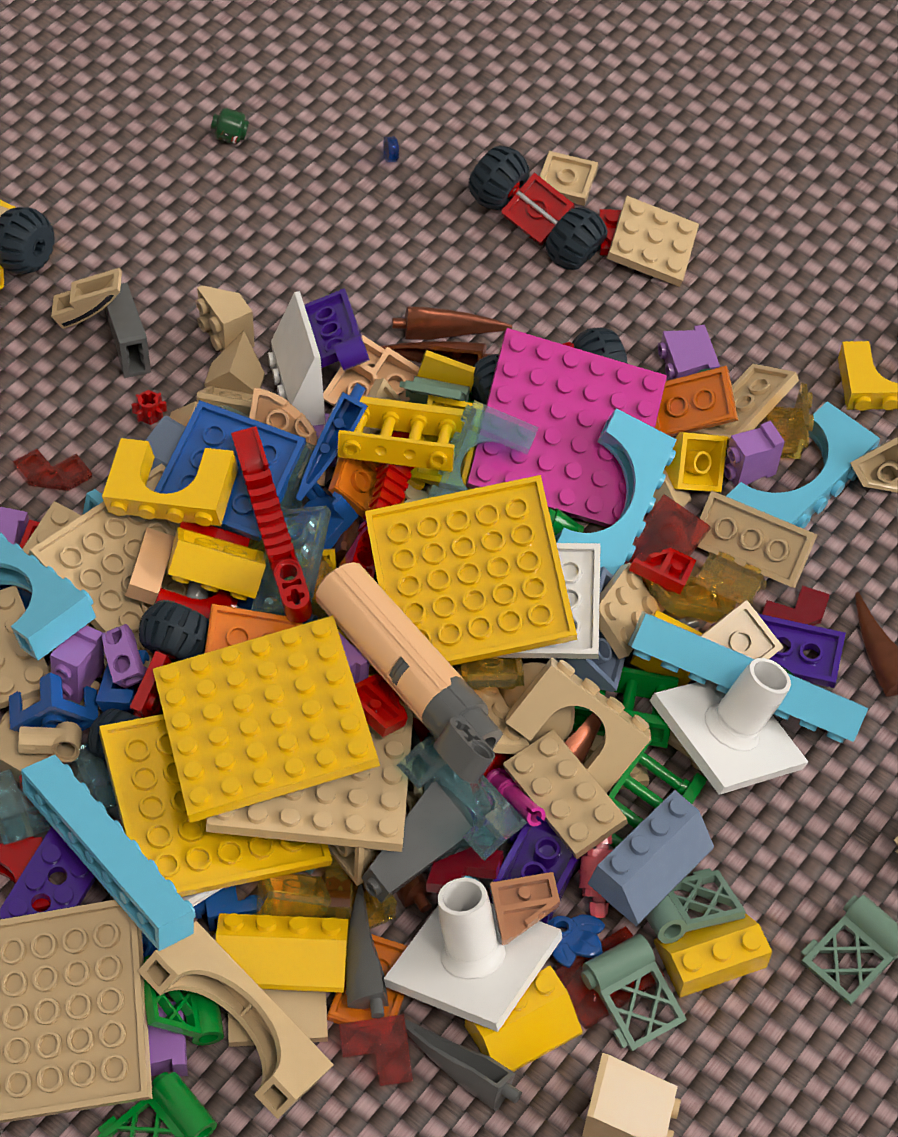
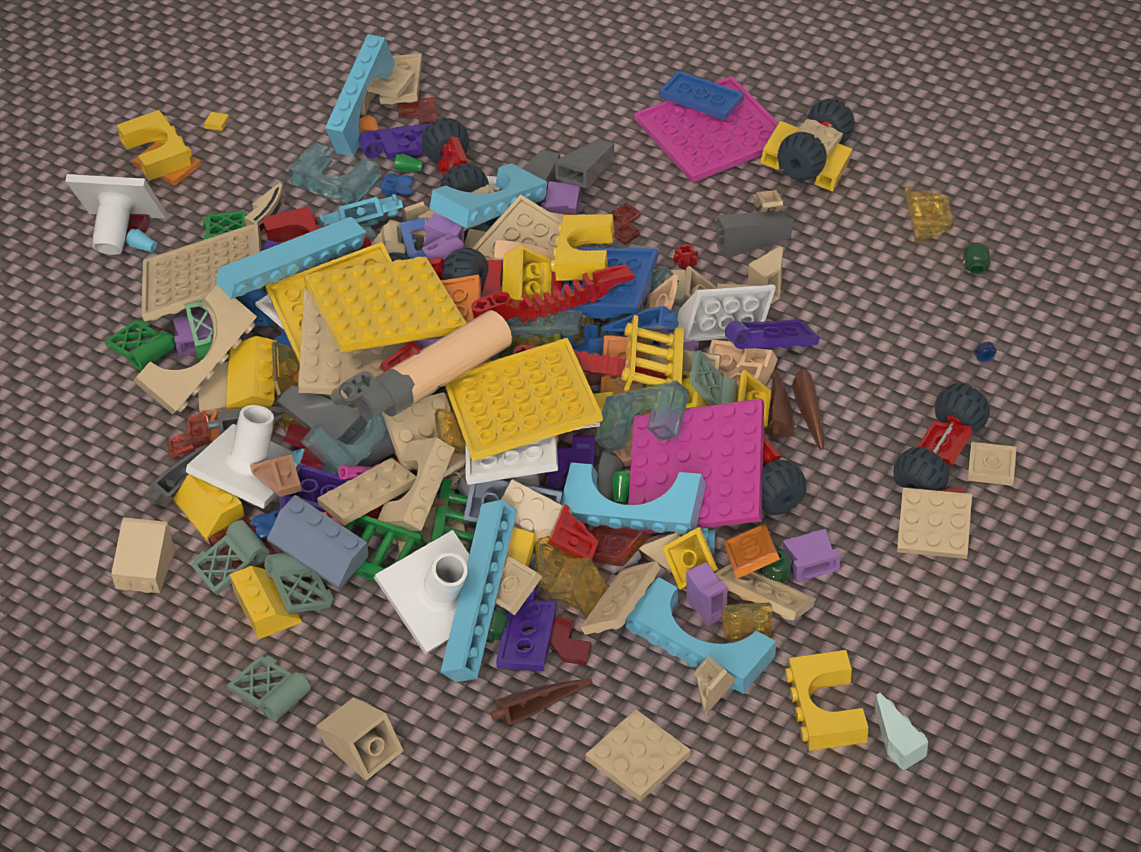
camera: 90 degrees right, 10 degrees down
none -> clear yellow wing [904,186,953,243]

